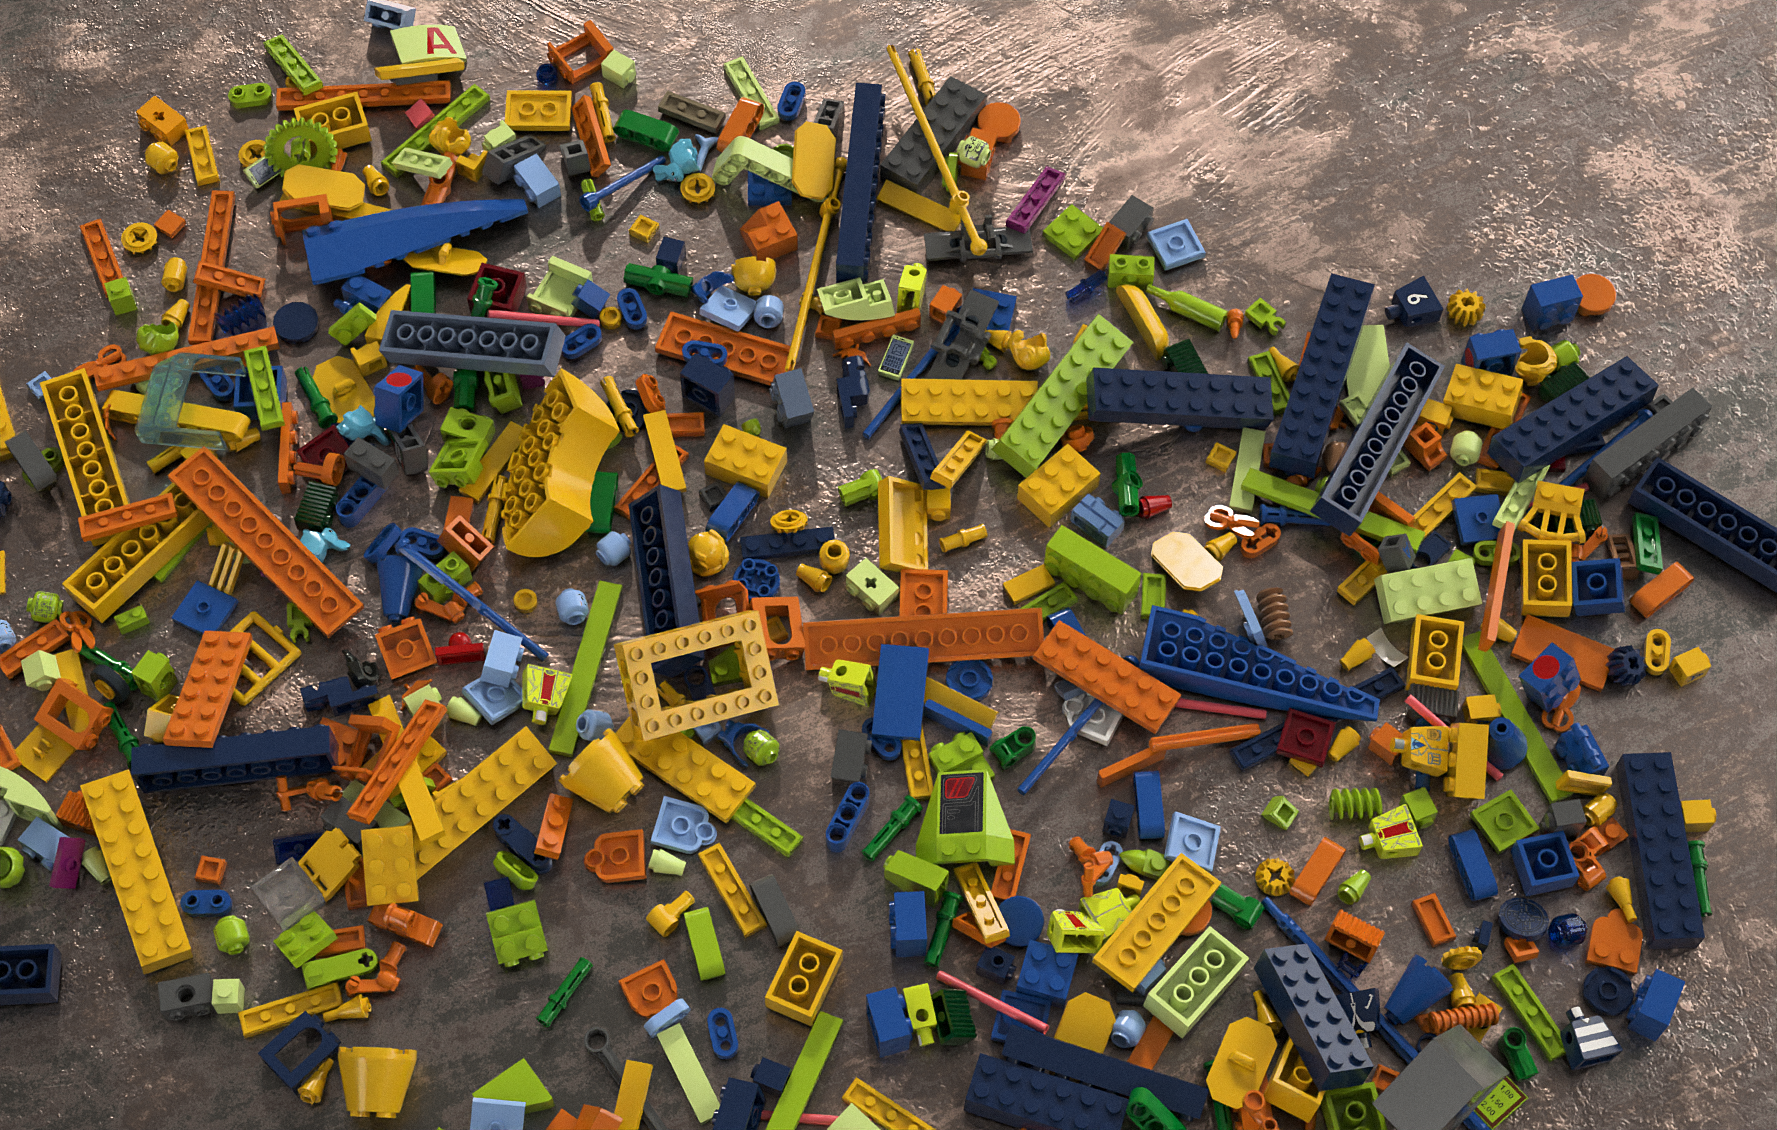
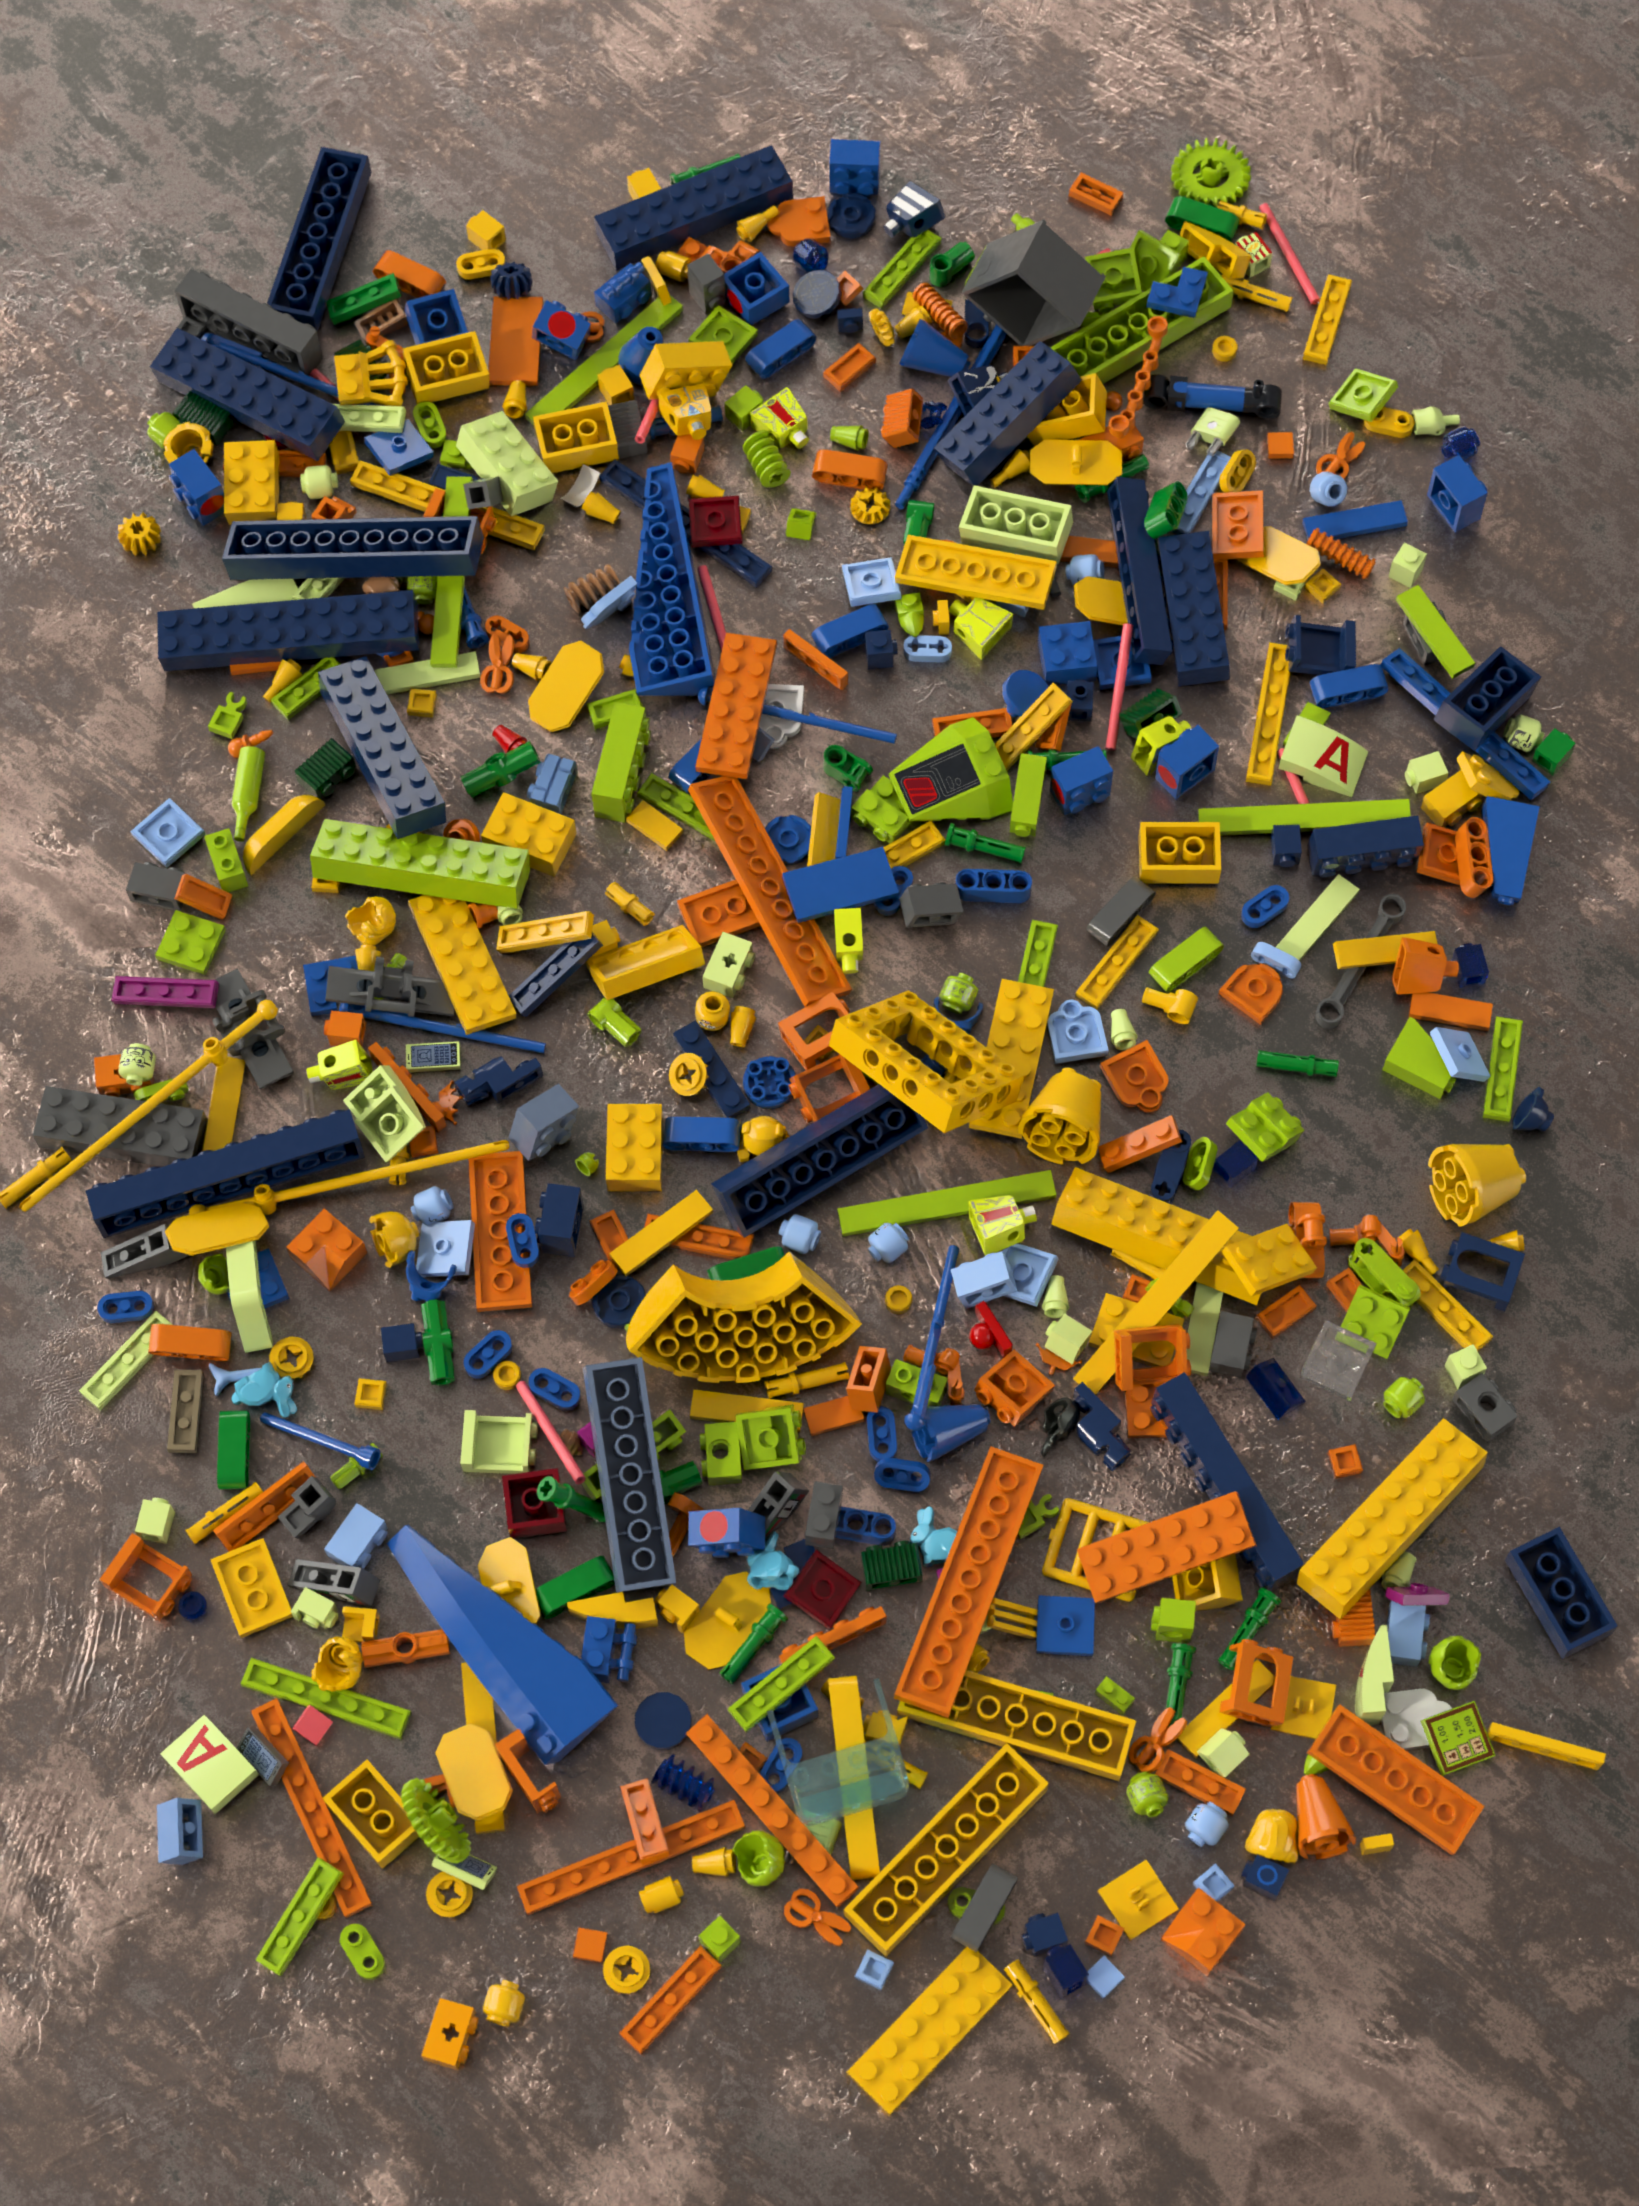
camera: 110 degrees left, 5 degrees up
orange plate [78,493,178,542] -> none
black wheel [90,665,131,704] -> none
orange piece [102,404,117,441] -> none
blue plate [180,890,233,917] -> none
yellow tile [185,125,220,186] -> none
orange pin [276,775,343,811] -> none
orange piece [293,453,345,486] -> none
yellow plate [296,828,362,902] -> none
lime plate [328,302,377,346] -> none
orange tile [346,699,447,825] -> none
yellow cone [362,165,389,196] -> none
yellow tile [374,57,465,80] -> none
yellowish green plate [392,148,453,179] -> none
blue brick [571,279,610,319] -> none
light blue head [576,709,614,741] -> none
yellow pin [600,376,639,437] -> none
dark grey tile [699,481,727,512] -> none
orange tile [977,102,1021,143] -> none
neon yellow torso [1047,909,1105,953] -> none
clear blue axle [1065,270,1107,304] -> none
orange pin [1069,836,1113,897] -> none
orange axle [1149,723,1261,752] -> none
dark blue torso [1385,276,1443,327] -> none
orange tile [1478,521,1515,652] -> none
blue brick [1521,274,1583,331] -> none
orange tile [1576,274,1616,316] -> none

